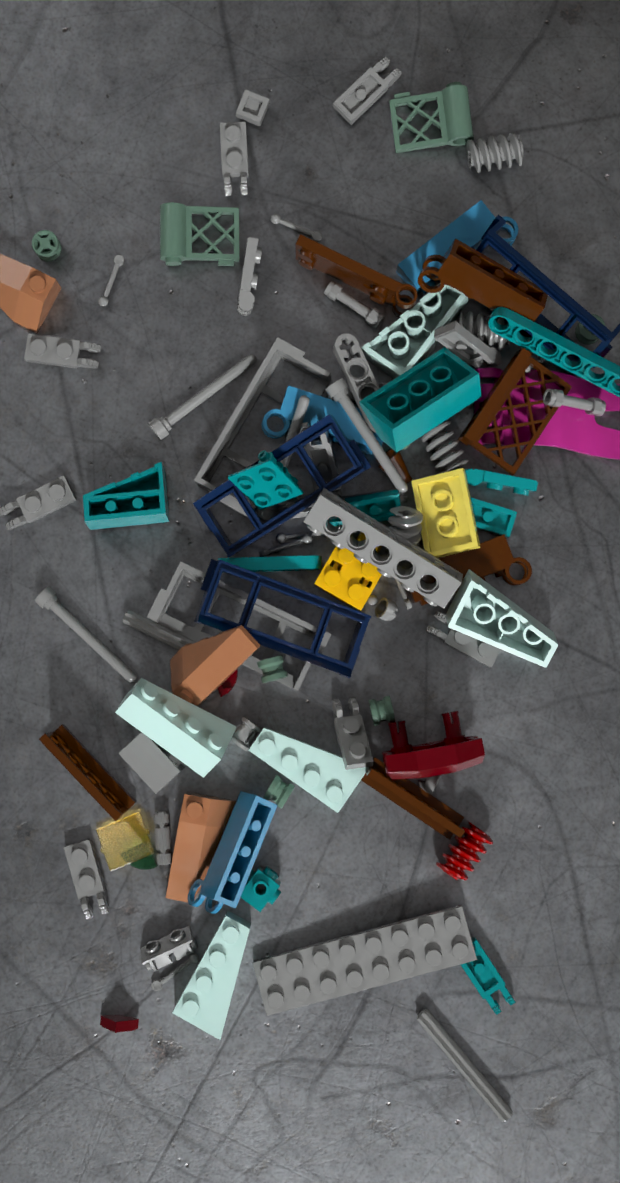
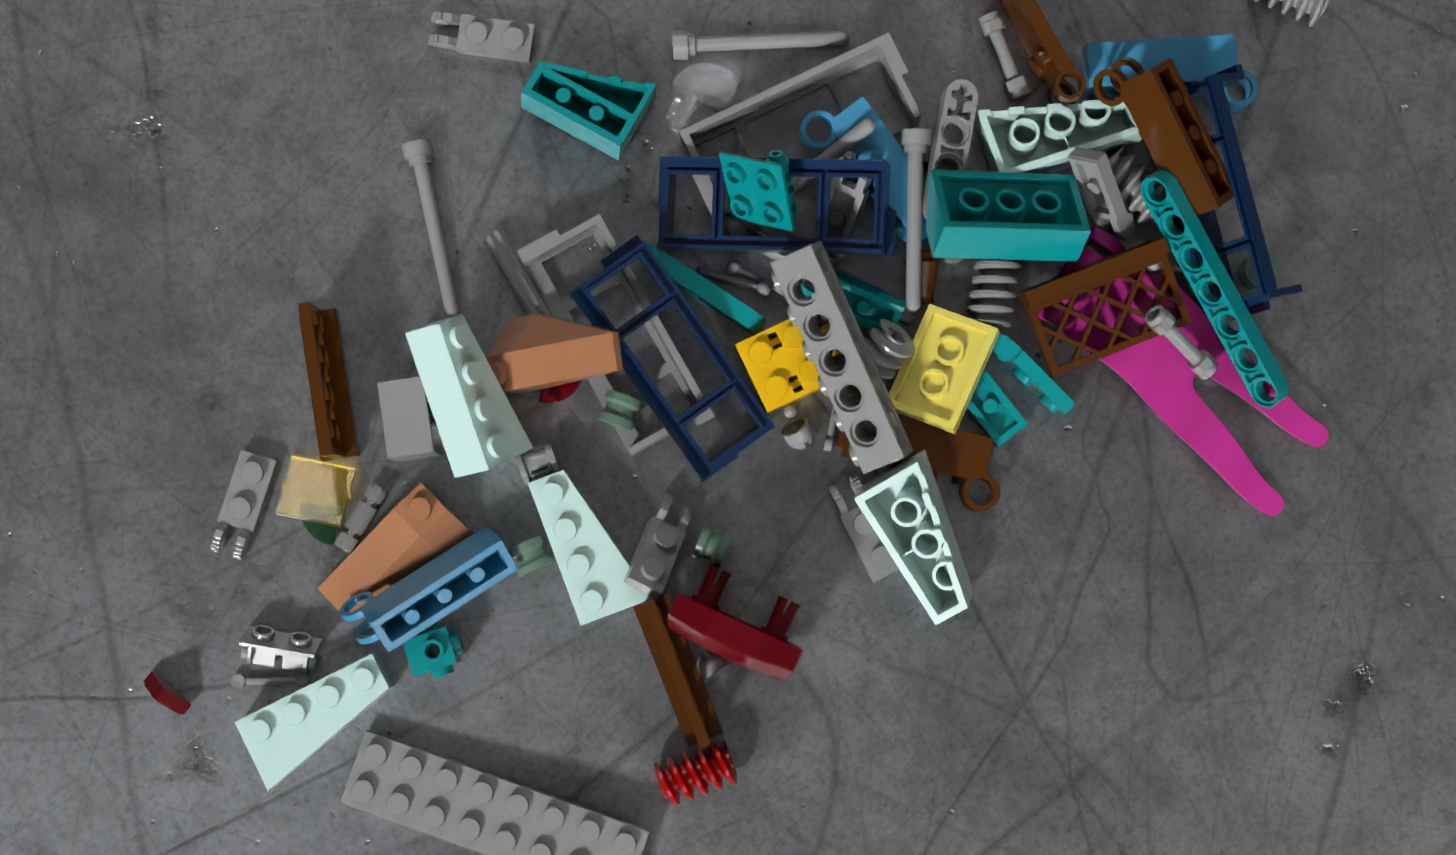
camera: 30 degrees right, 0 degrees up
none -> clear brick [666,63,742,135]

